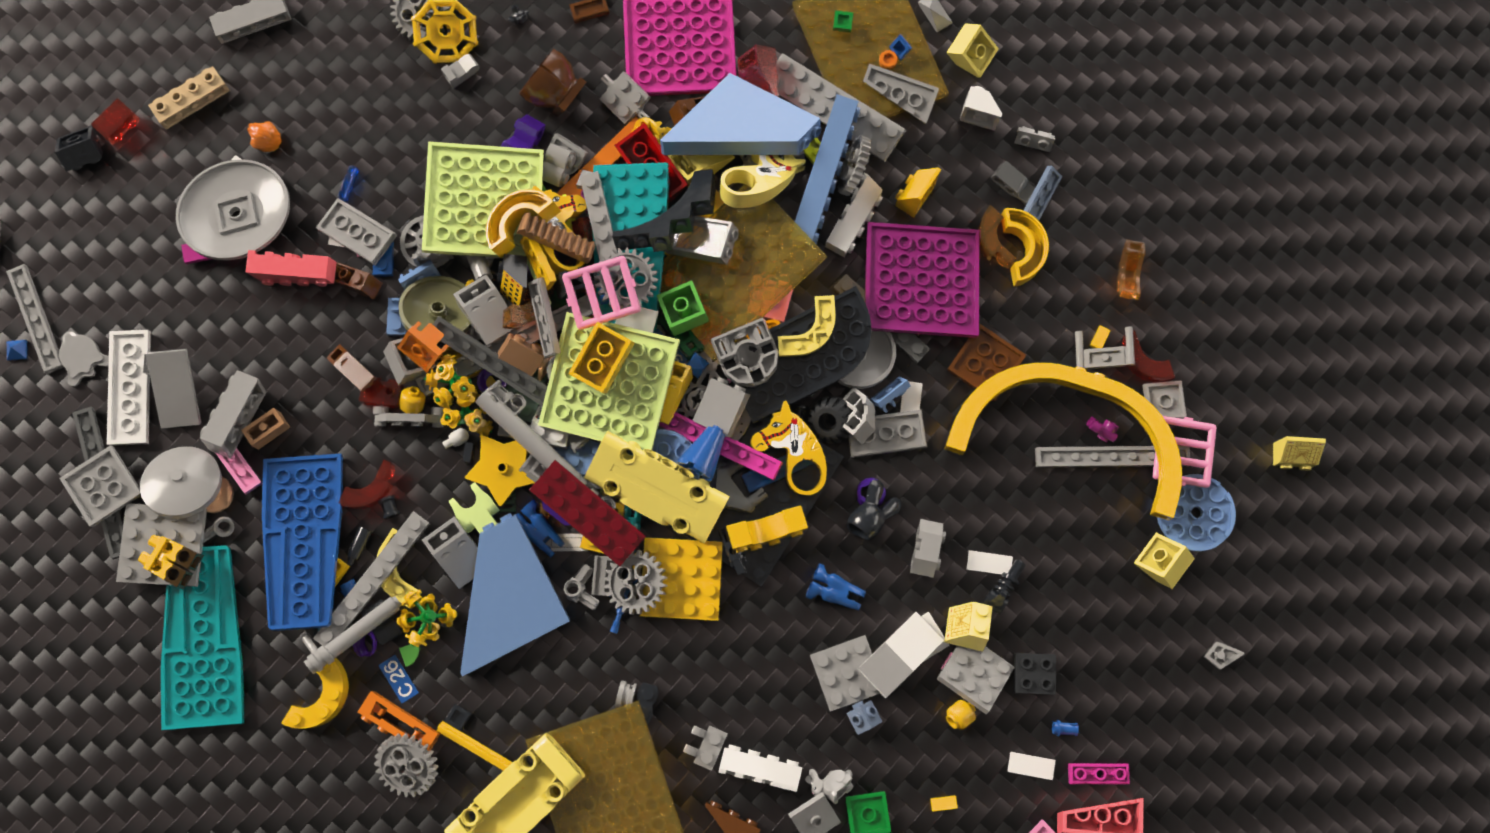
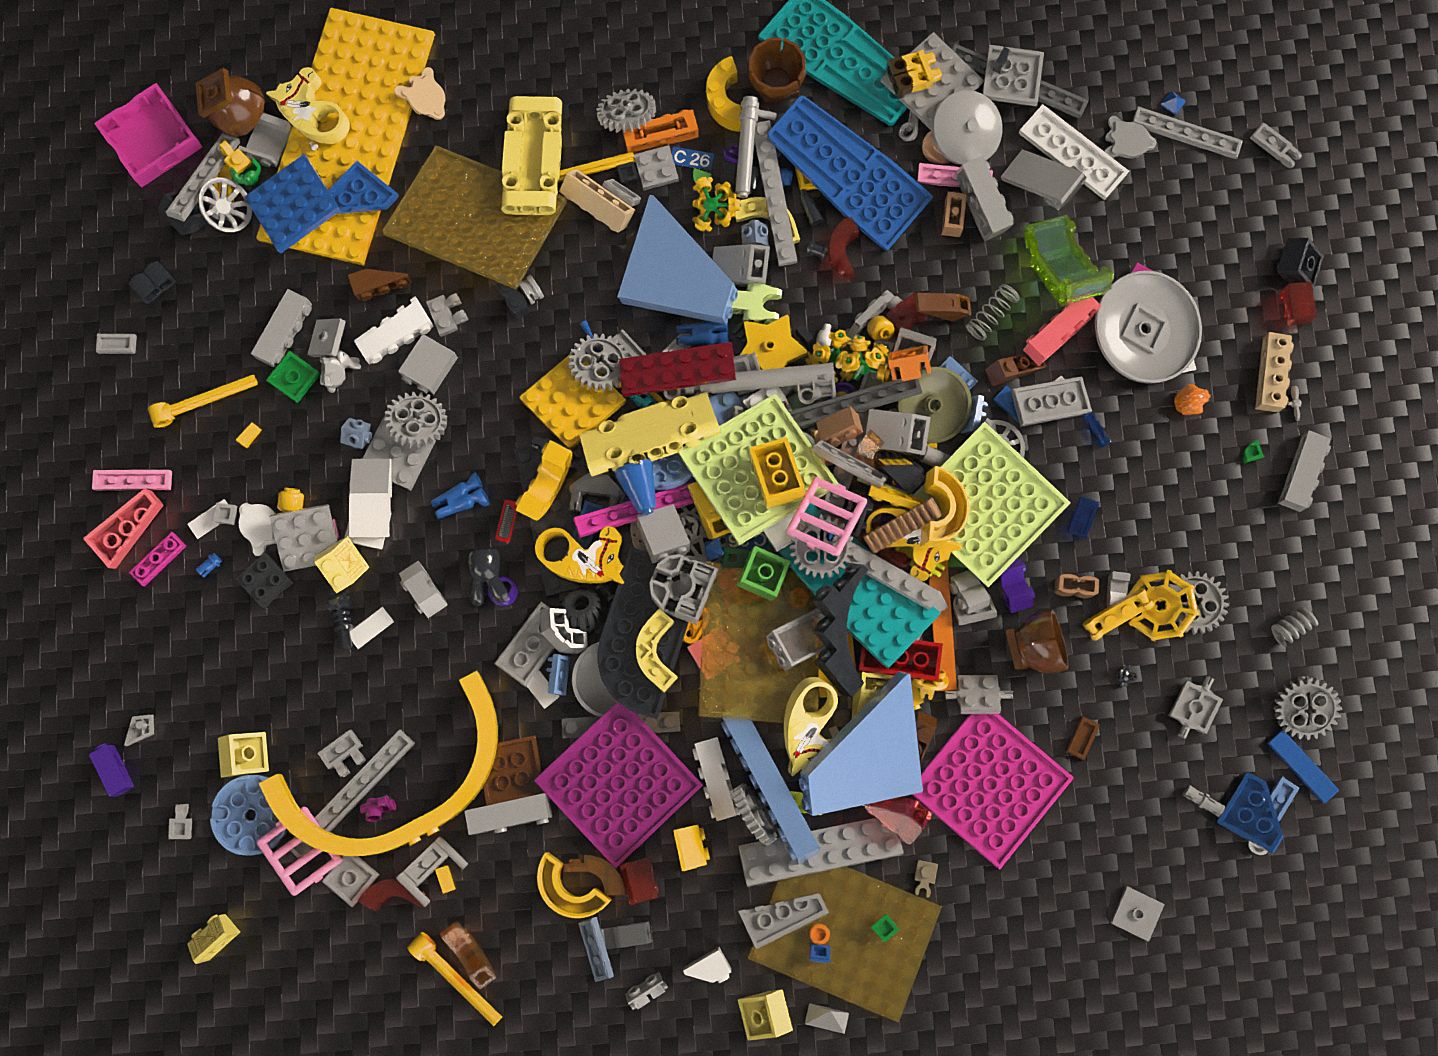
camera: 140 degrees right, 0 degrees up
light grey axle [564,564,599,610] -> none
none -> dark purple brick [89,744,135,797]
none -> light grey plate [169,804,192,839]
none -> light grey plate [213,503,237,525]
none -> white tile [239,503,276,557]
none -> light grey plate [318,730,367,777]
none -> light grey gear [384,392,447,449]
none -> light grey brick [398,334,458,395]
none -> yellow piece [407,932,502,1026]
none -> light grey brick [465,793,553,835]
none -> sticker [495,500,517,543]
none -> tan brick [559,169,635,232]
none -> light grey tile [602,179,641,207]
none -> clear red brick [620,858,659,906]
none -> light grey plate [634,145,679,190]
none -> sand blue brick [741,220,769,246]
none -> reddish brown plate [748,37,806,106]
none -> dark tan plate [914,860,938,897]
none -> light grey piece [966,284,1020,340]
none -> black tile [993,47,1010,73]
none -> windscreen [1024,214,1114,306]
none -> medium nougat brick [1054,574,1099,599]
none -> clear blue plate [1067,496,1100,539]
none -> yellow plate [1082,588,1154,641]
none -> green tile [1243,439,1264,463]
none -> light grey piece [1287,386,1301,421]

